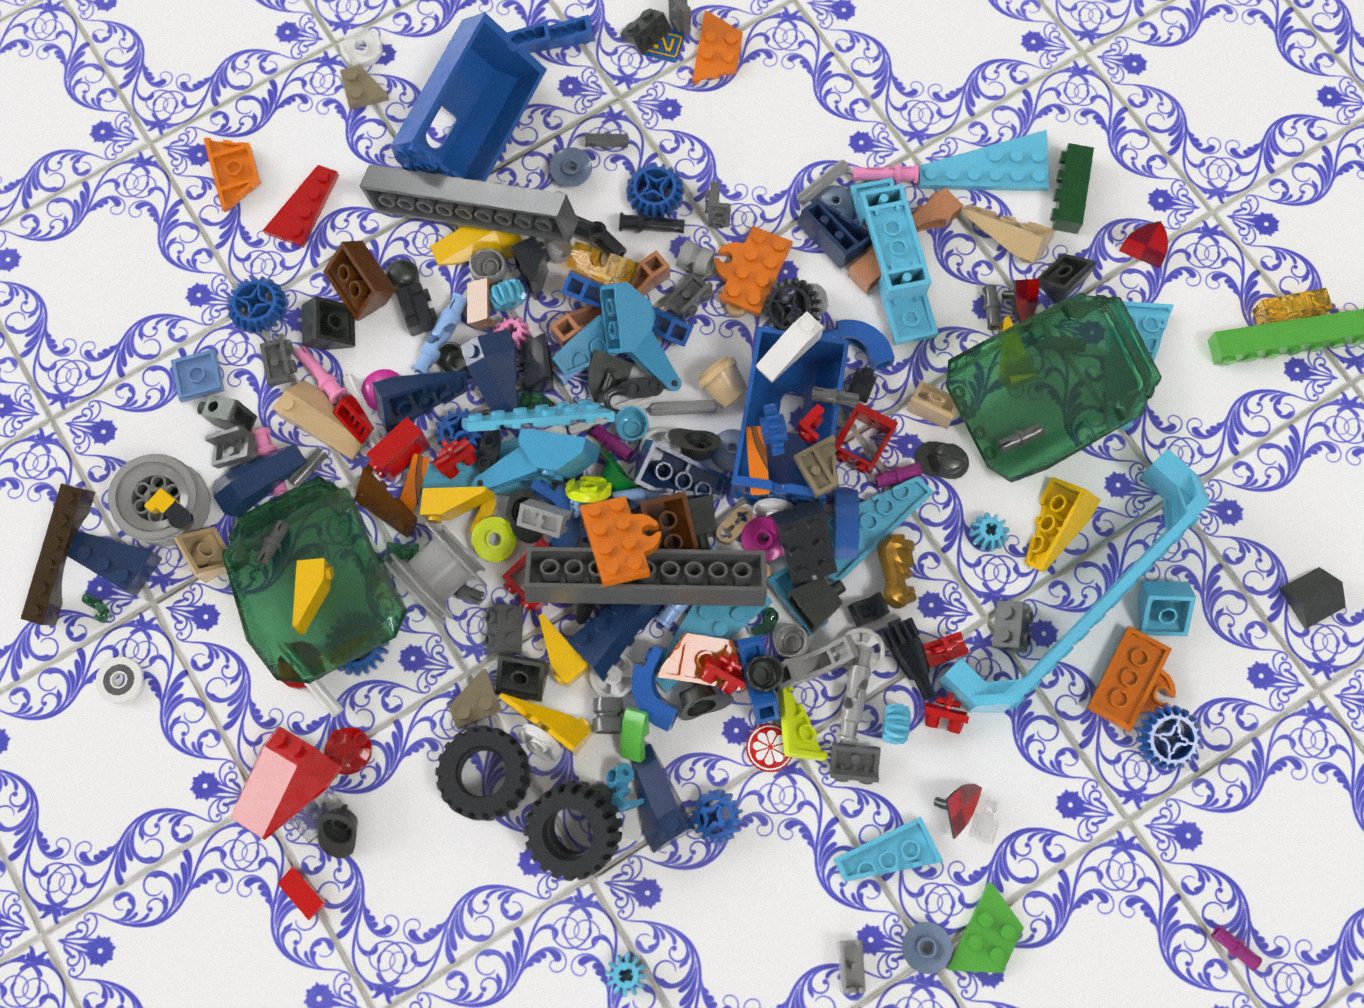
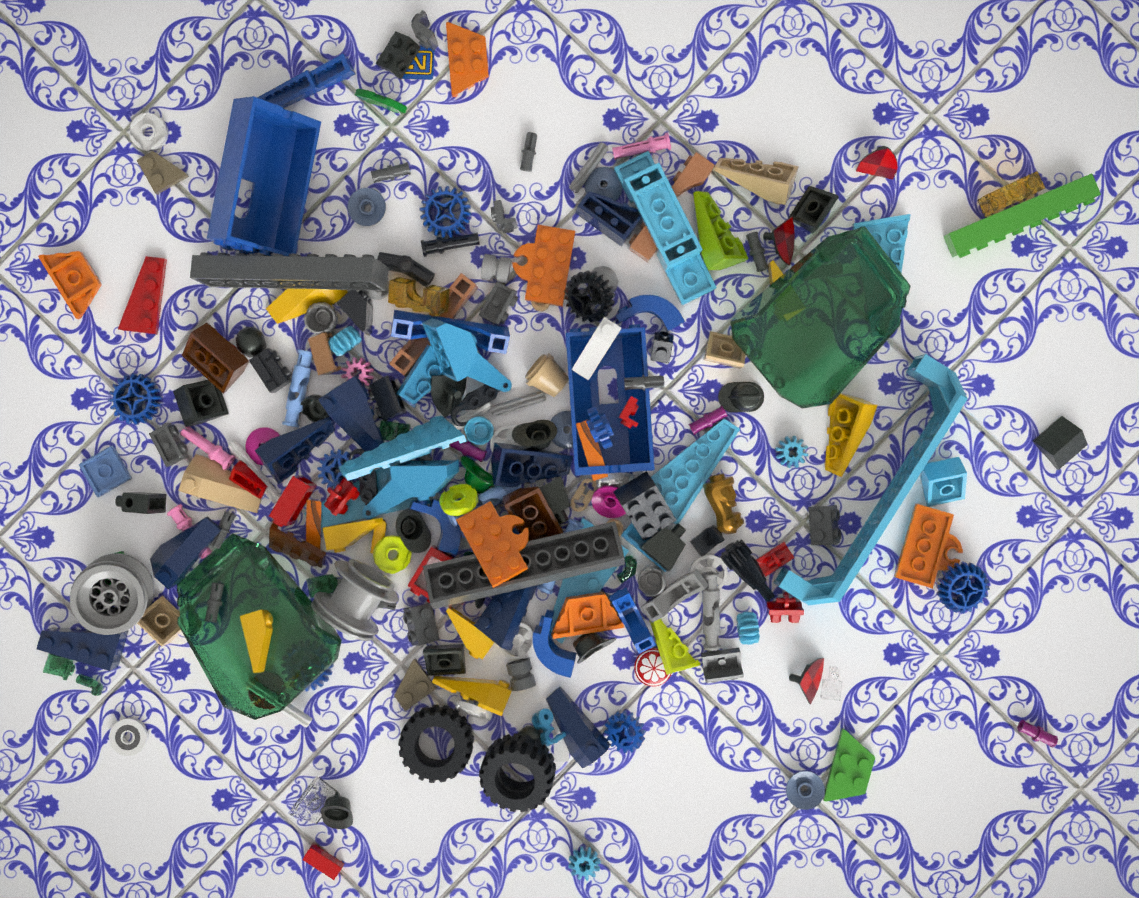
camera: 15 degrees left, 15 degrees up
dark brown arch [20,483,96,625] -> none
leg [144,488,194,530] -> none
dark grey bracket [205,426,255,469] -> none
wedge [230,727,342,840] -> none
red dish [324,727,372,775] -> none
light grey hinge [516,498,573,538] -> none
bright green slope [620,707,649,763] -> none
red hips [701,653,746,694] -> none
pearl dark grey hair [746,655,784,692] -> none
dark tan wing [793,435,838,498] -> none
blue arch [832,487,860,559] -> none
medium azure wing [833,817,944,882] -> none
red window [835,402,898,475] -> none
light grey hinge [837,940,866,994] -> none
medium azure wing [918,130,1049,191] -> none
dark grey pin [997,422,1045,454] -> none
dark green brick [1050,143,1094,234] -> none
none -> clear green bracket [42,653,75,681]
none -> green tile [355,89,407,114]
none -> dark grey axle [520,132,537,172]
none -> lime wedge [693,191,749,270]

